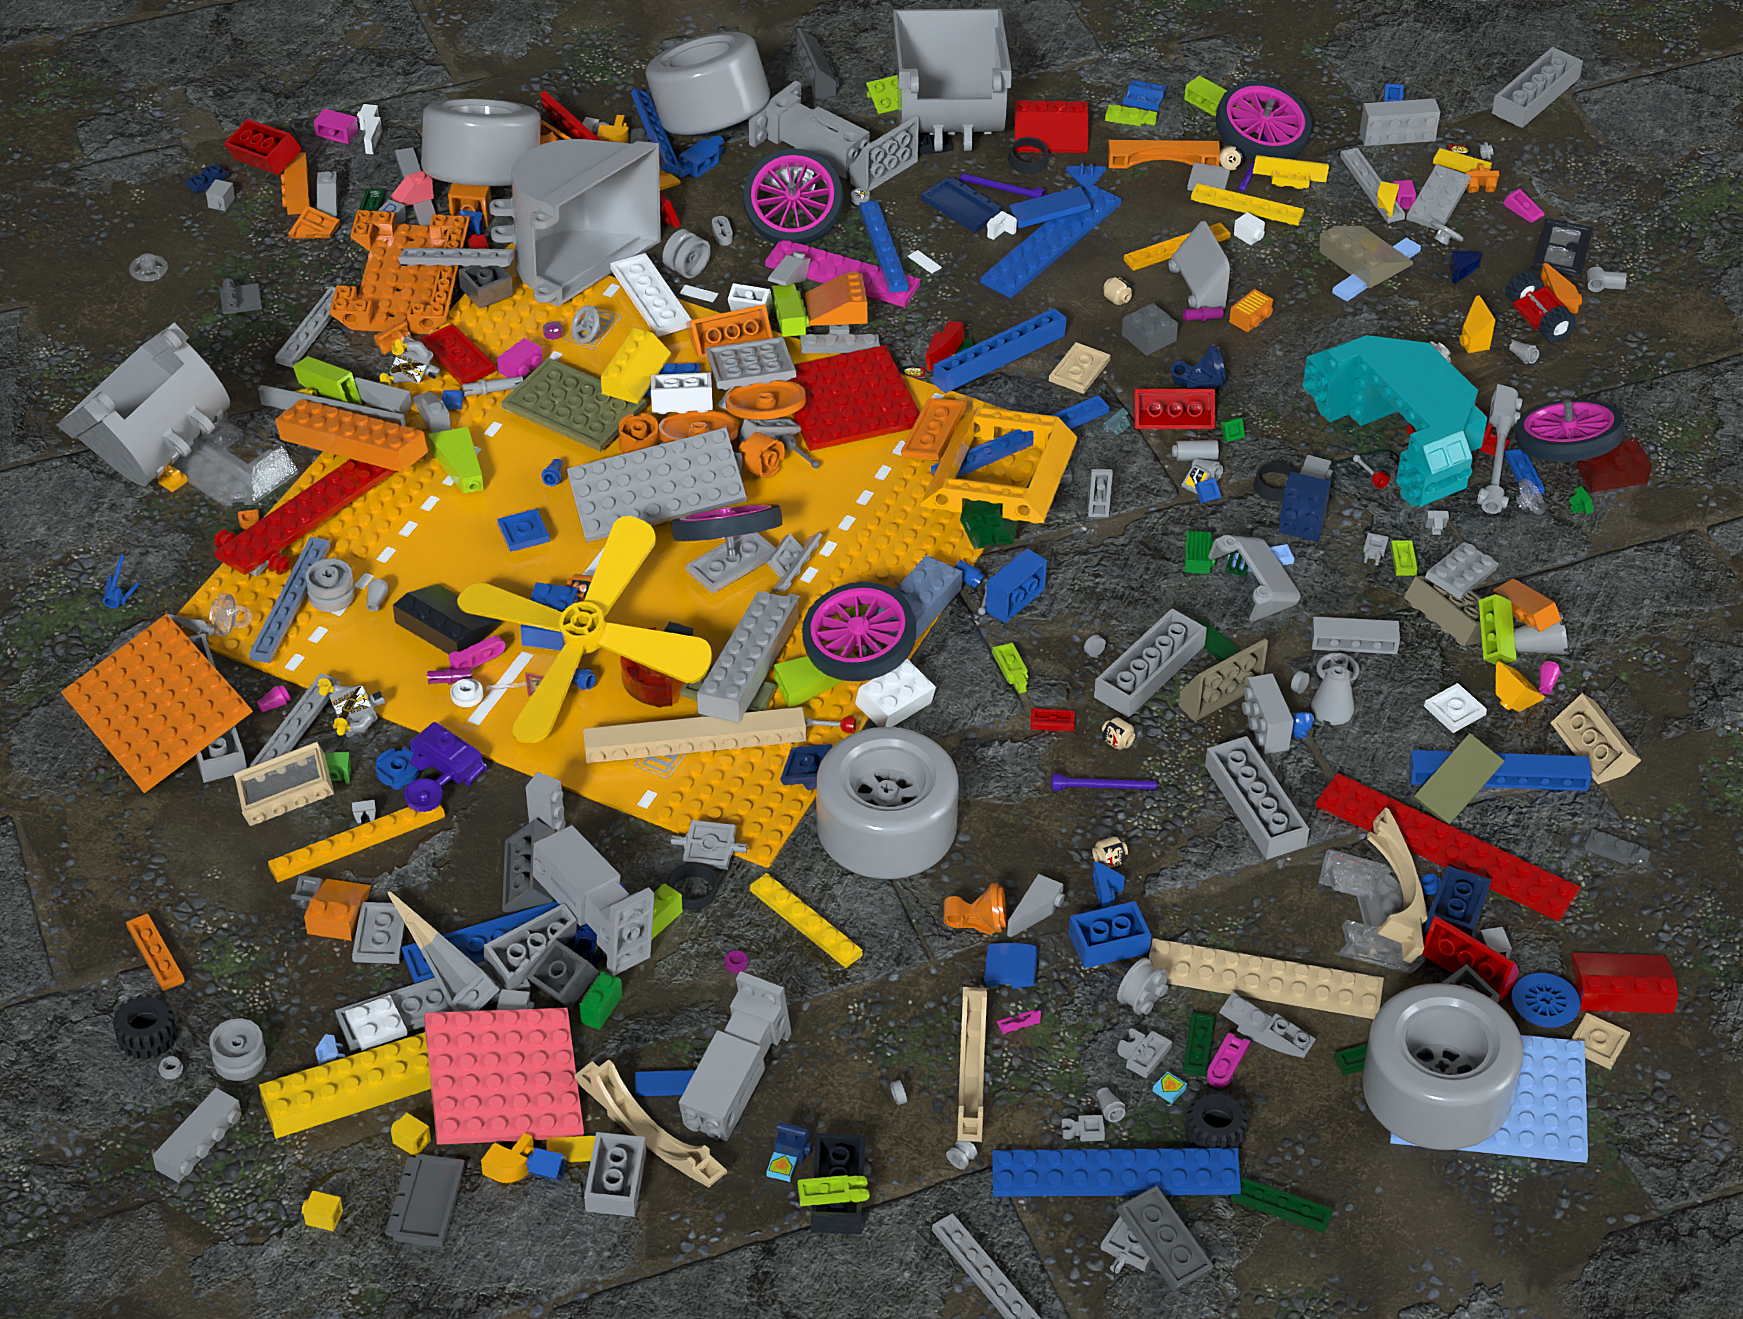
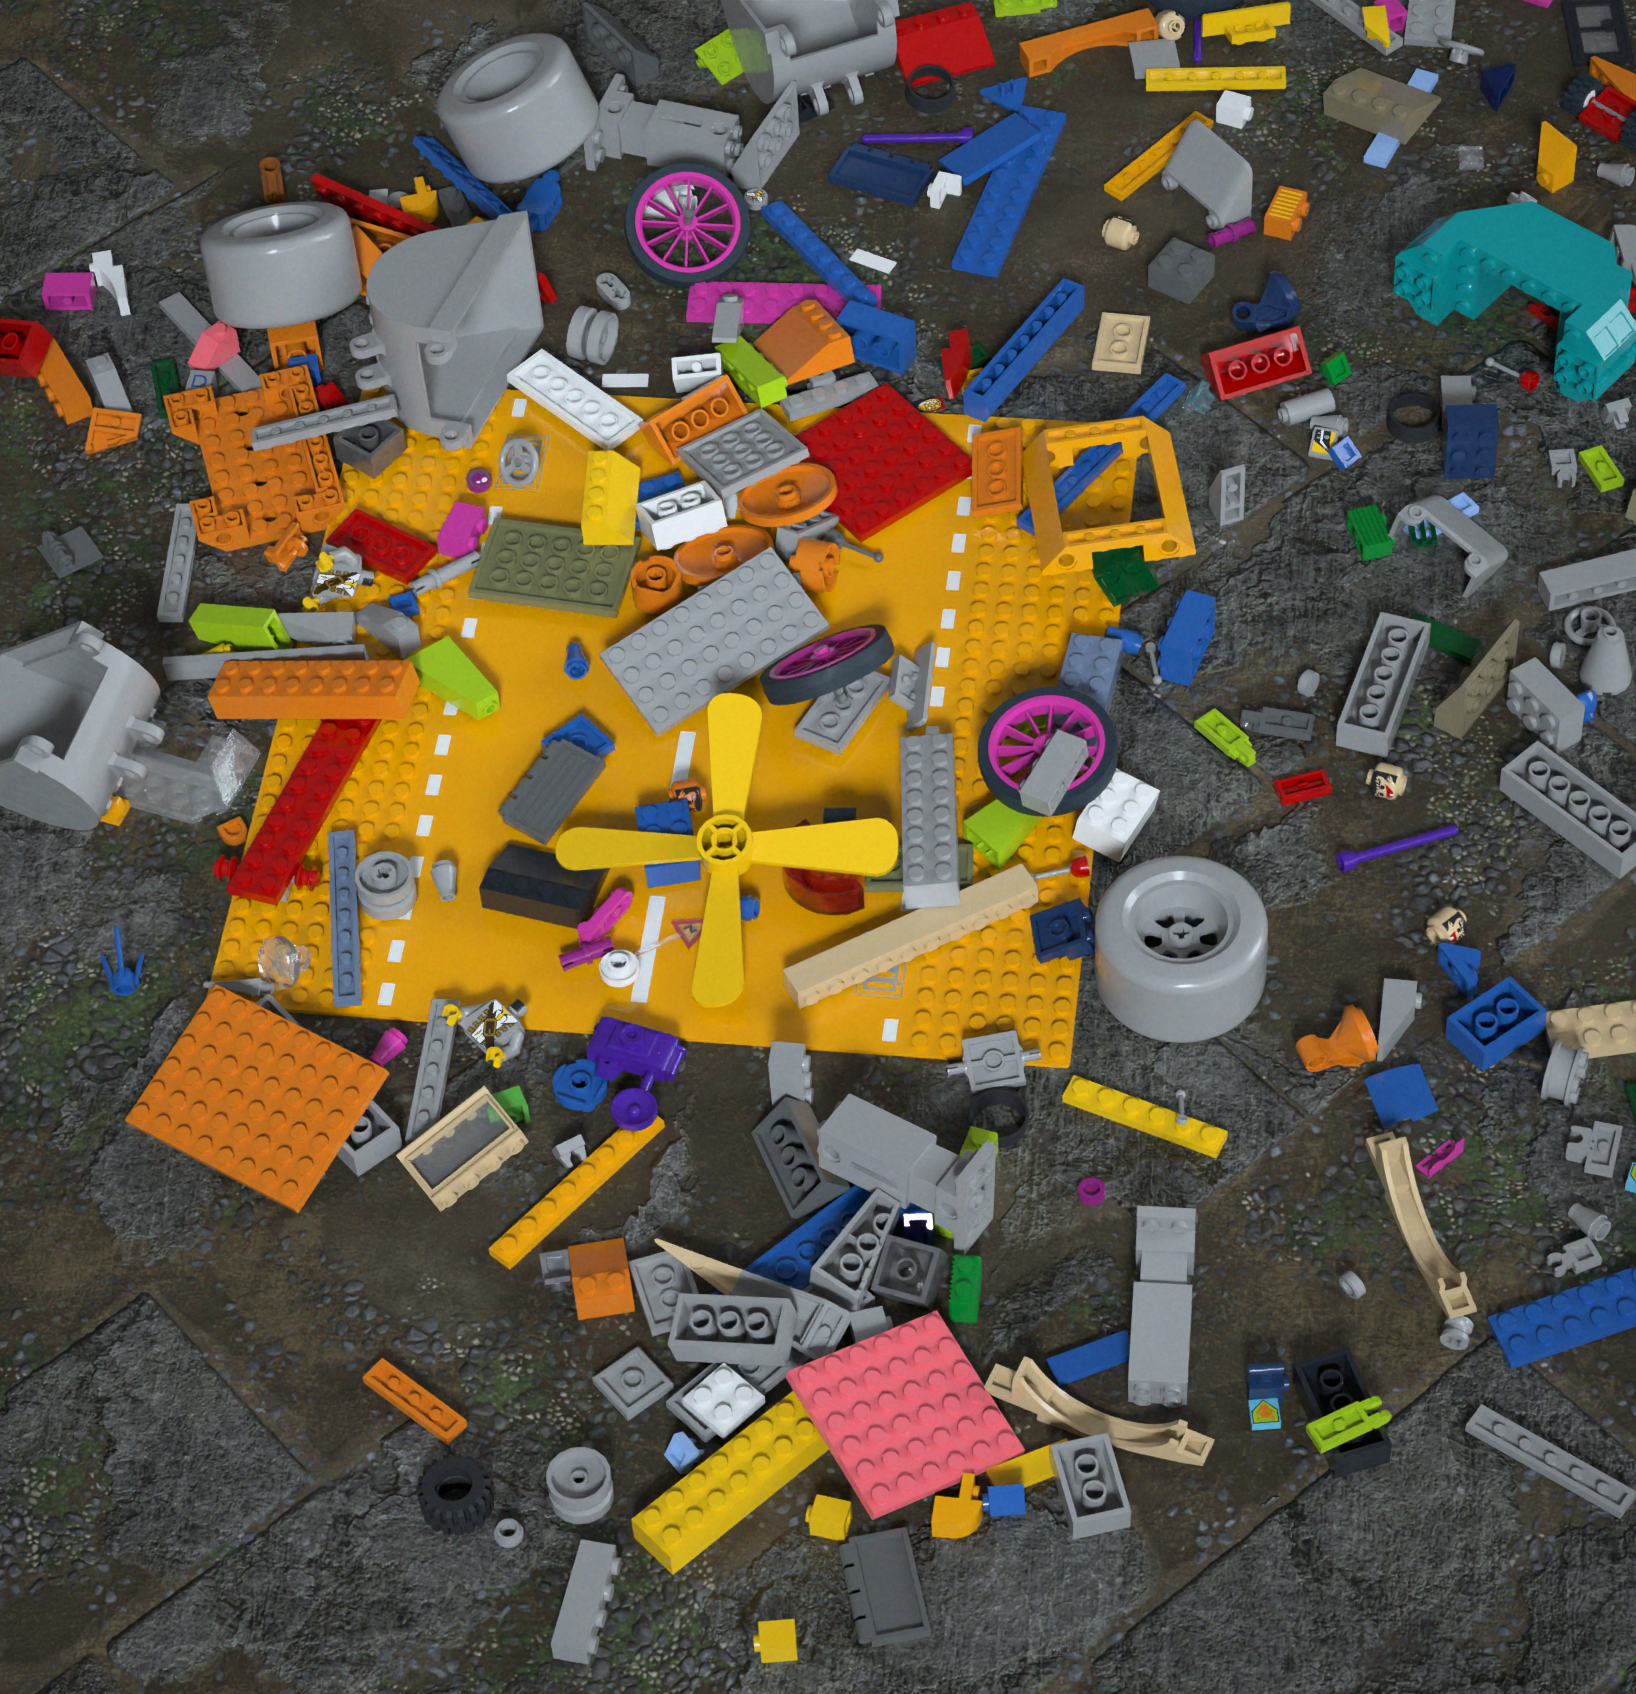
camera: 15 degrees left, 5 degrees up
none -> dark orange piece [259,157,285,205]
none -> dark grey hinge [497,739,606,846]
none -> light grey tile [592,1346,674,1421]
none -> light grey brick [668,1293,798,1367]
none -> blue brick [837,300,917,375]
none -> light grey brick [1019,730,1089,817]
none -> light grey hinge [1175,1089,1188,1125]
none -> dark grey hinge [1240,707,1315,741]
none -> clear plate [1458,146,1484,170]

